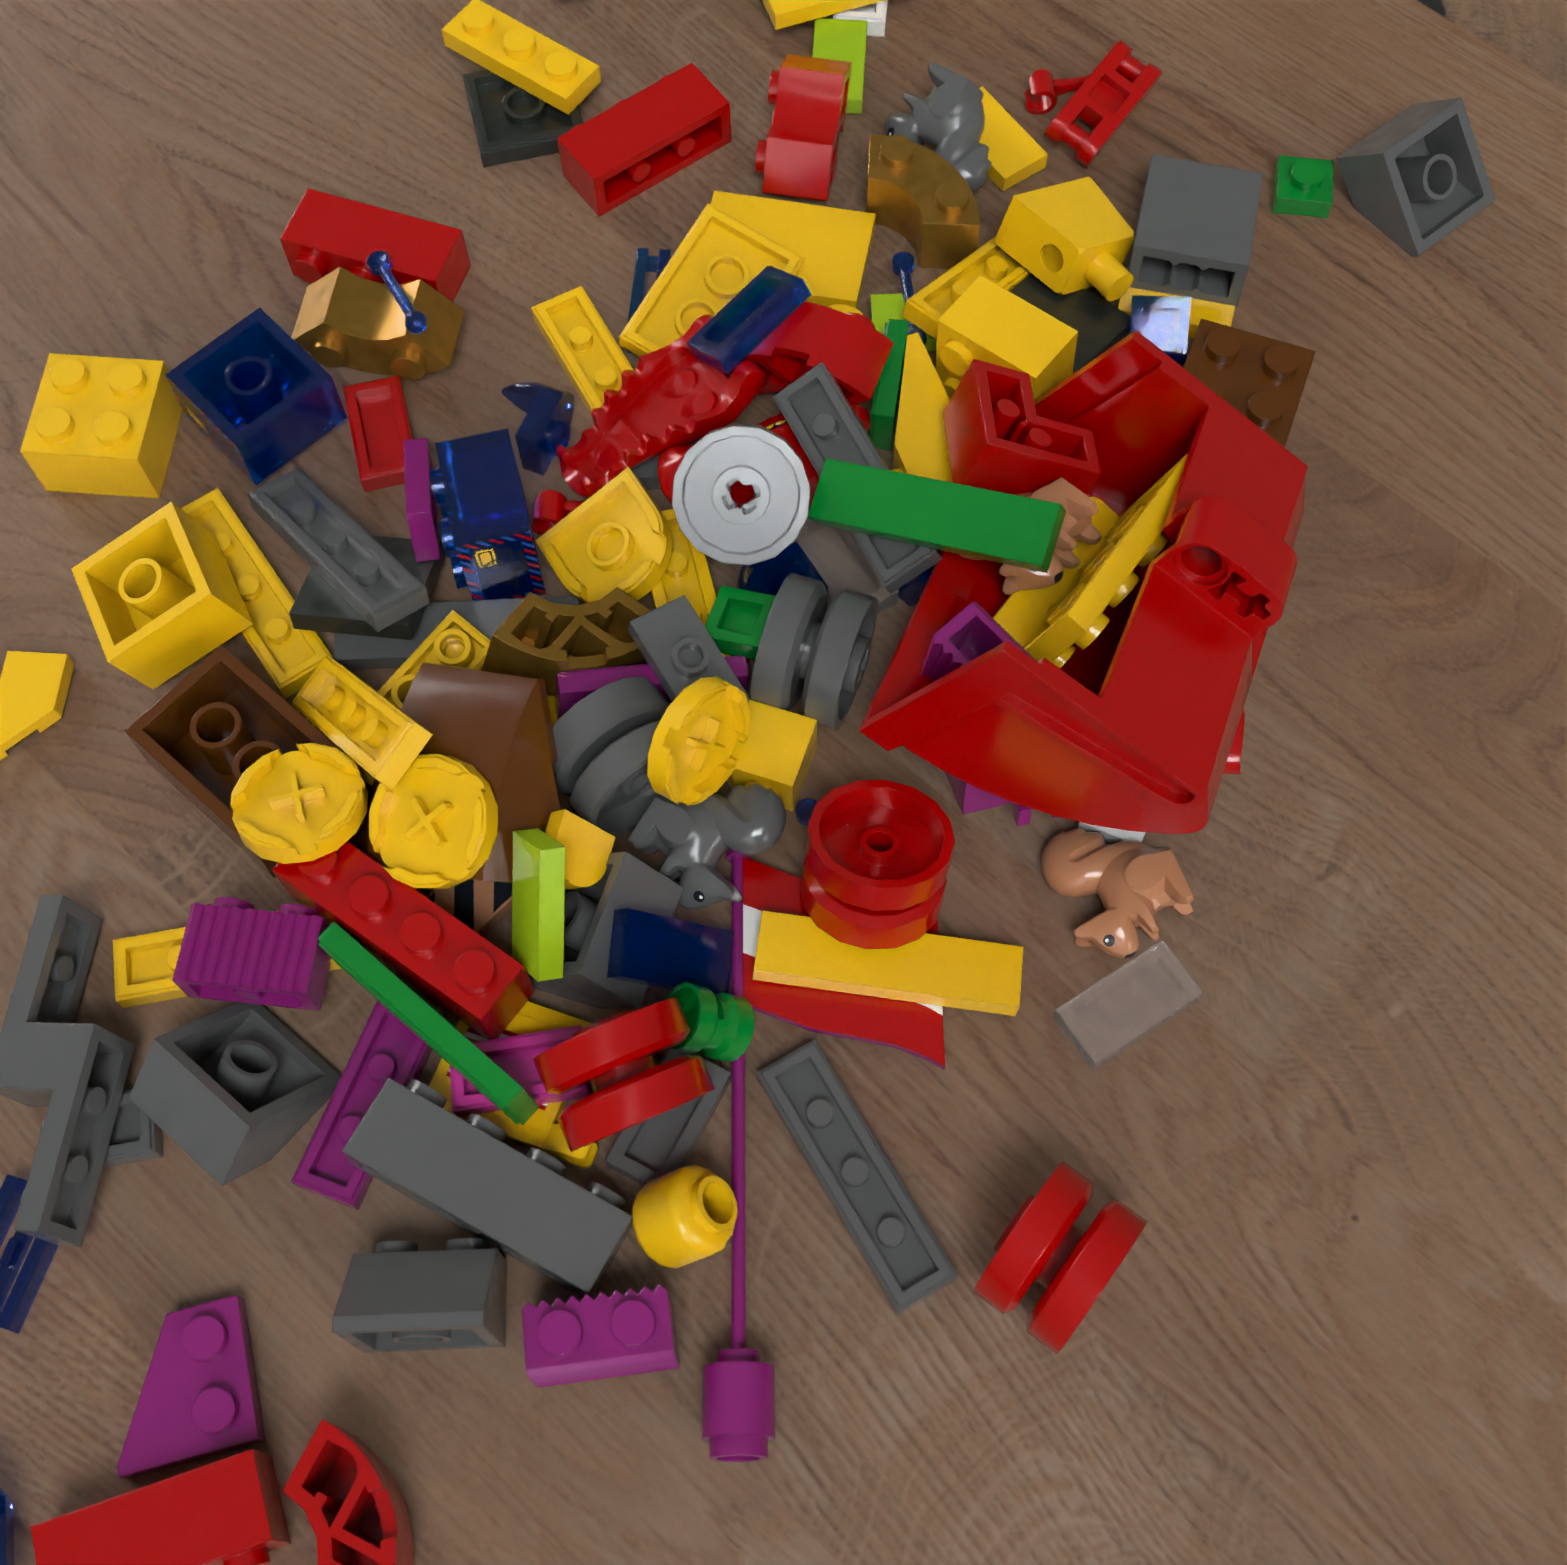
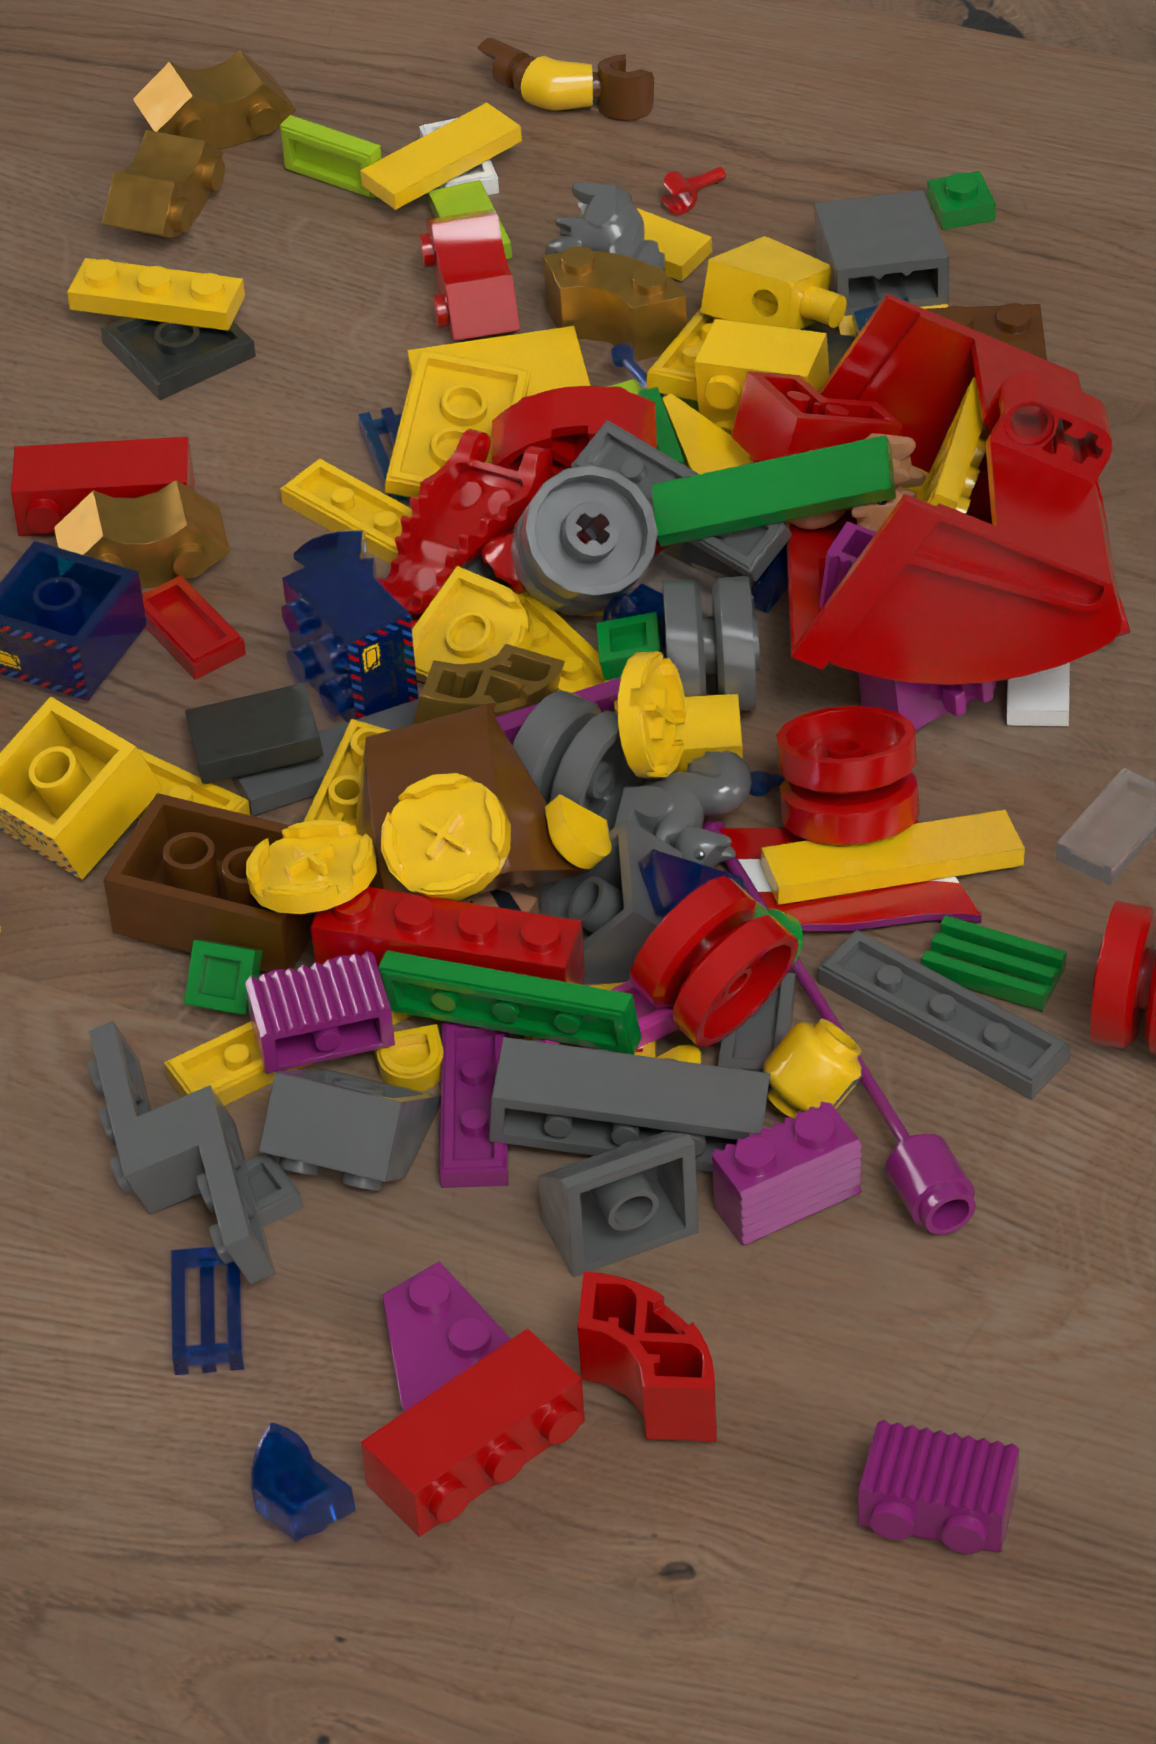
camera: 20 degrees left, 20 degrees down
dark grey tile [248,468,430,632] -> none
yellow tile [292,655,433,790] -> none
clear blue hinge [367,251,428,334] -> none
magenta tile [403,438,441,562] -> none
lime tile [512,828,565,982] -> none
red brick [557,63,732,217] -> none
dark grey plate [628,595,750,702] -> none
clear blue tile [686,265,812,374] -> none
nougat animal [1041,827,1194,959] -> none
red plate [1044,39,1163,168] -> none
dark grey slope [1336,97,1495,256] -> none
none -> green plate [184,939,263,1015]
none -> yellow tile [374,1024,443,1092]
none -> green tile [921,915,1067,1011]

